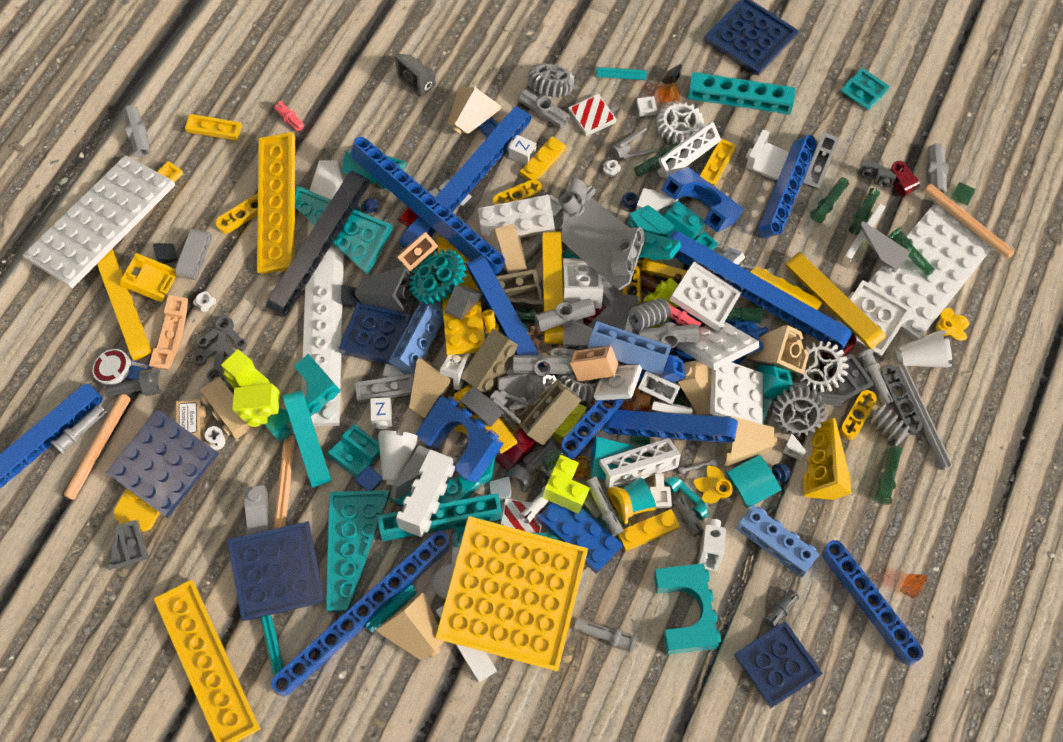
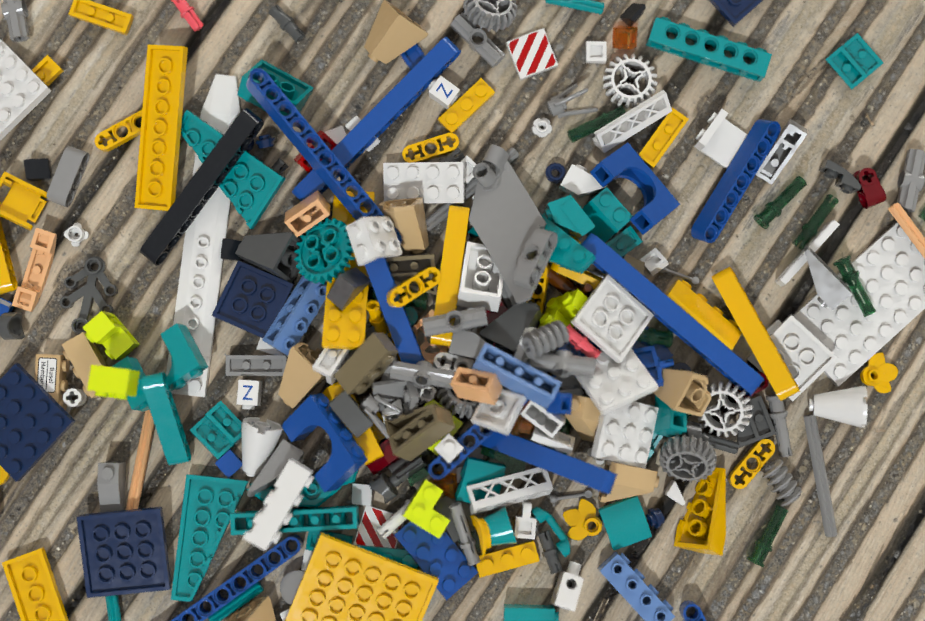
camera: 10 degrees right, 20 degrees up
dark grey beam [880,365,923,435] -> none
none -> dark grey pin [268,4,305,43]
none -> white bracket [346,216,402,266]
none -> yellow beam [386,267,441,308]
none -> white plate [434,433,464,463]
none -> clear green tile [480,446,510,464]

